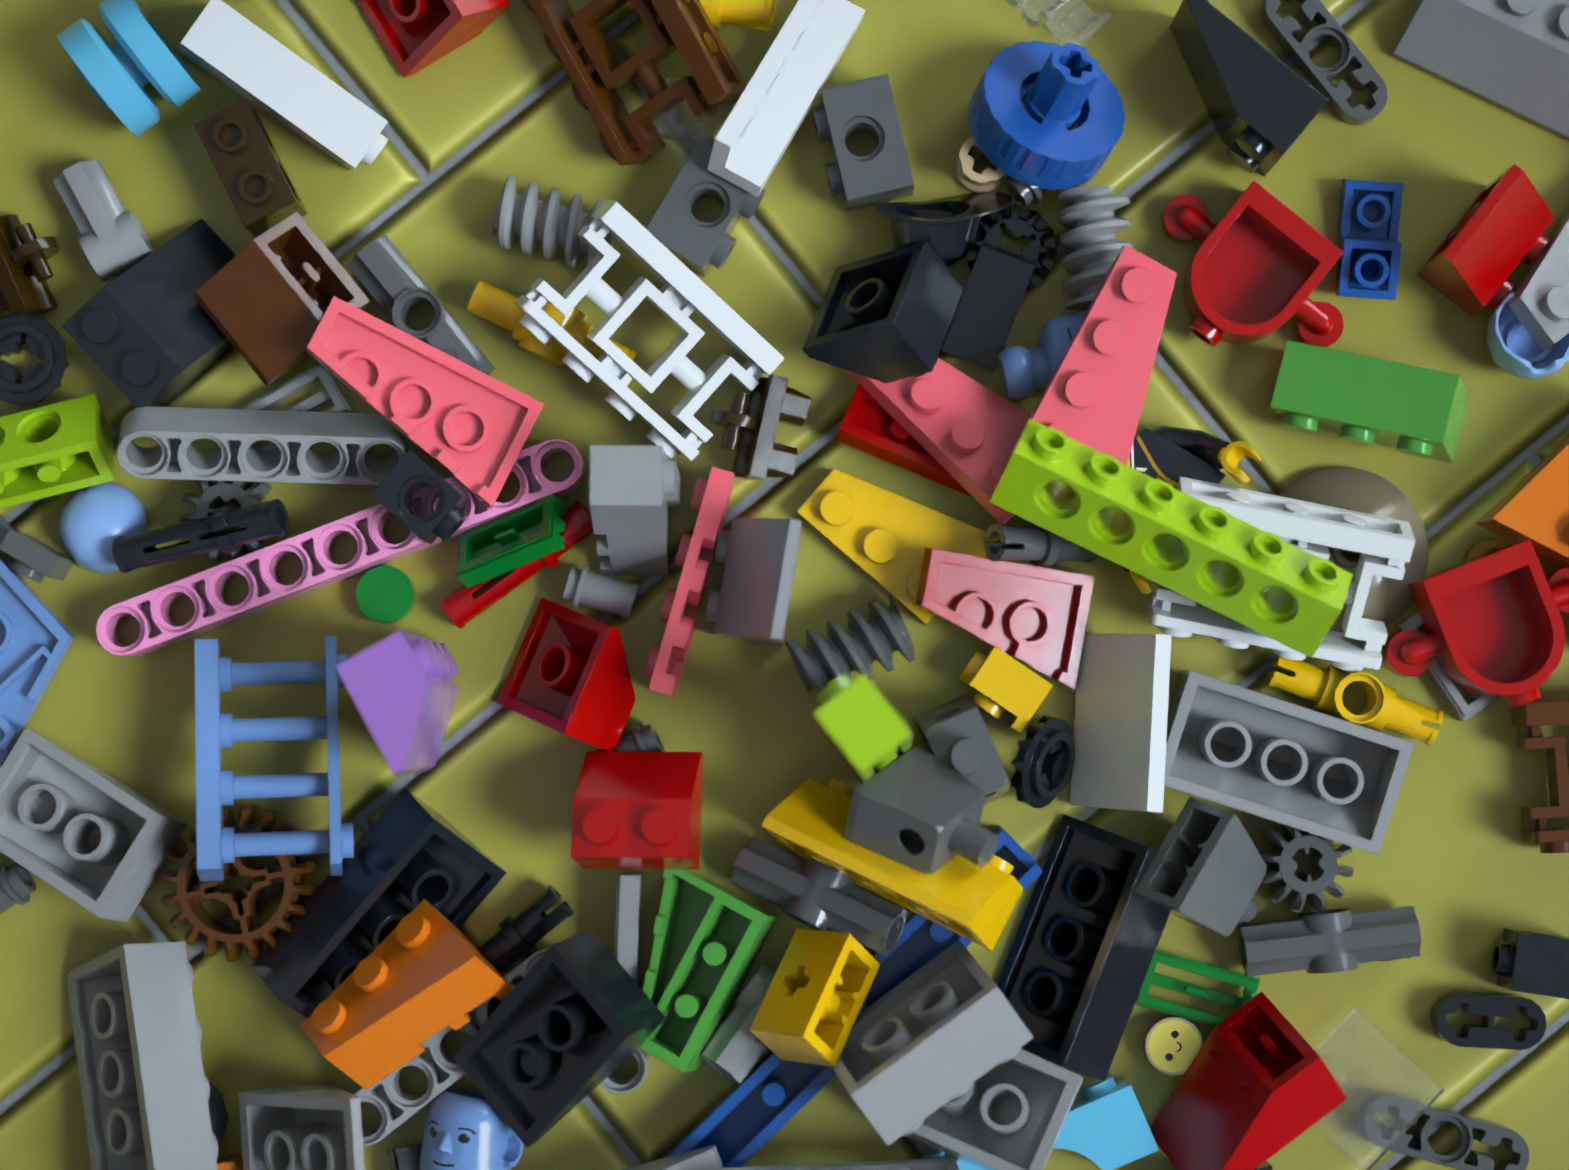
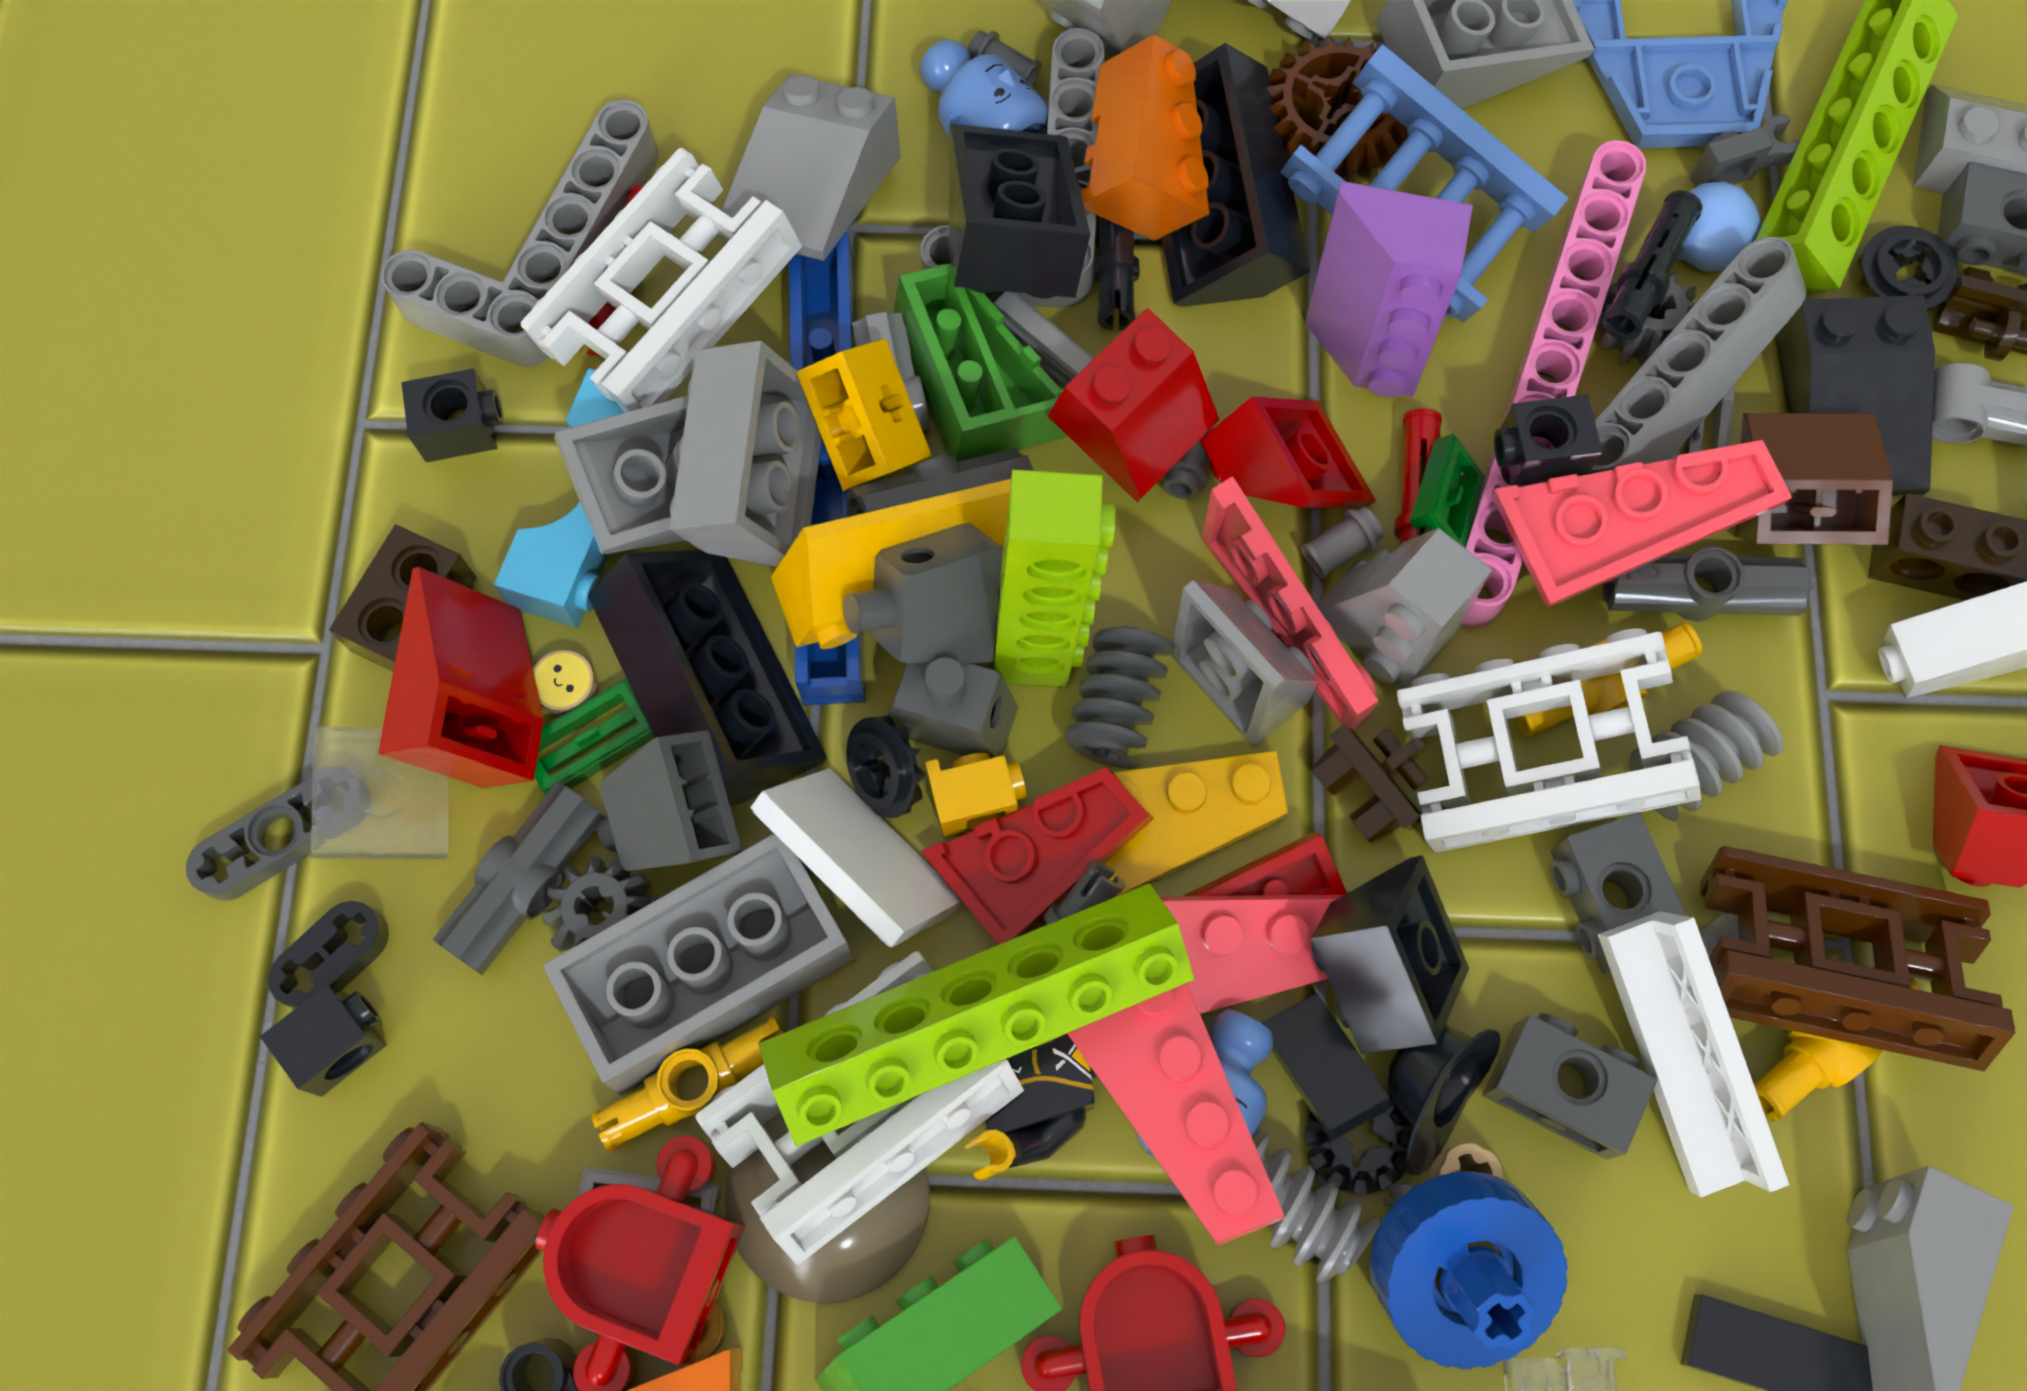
camera: 130 degrees right, 15 degrees down
green tile [356,566,416,624] -> none

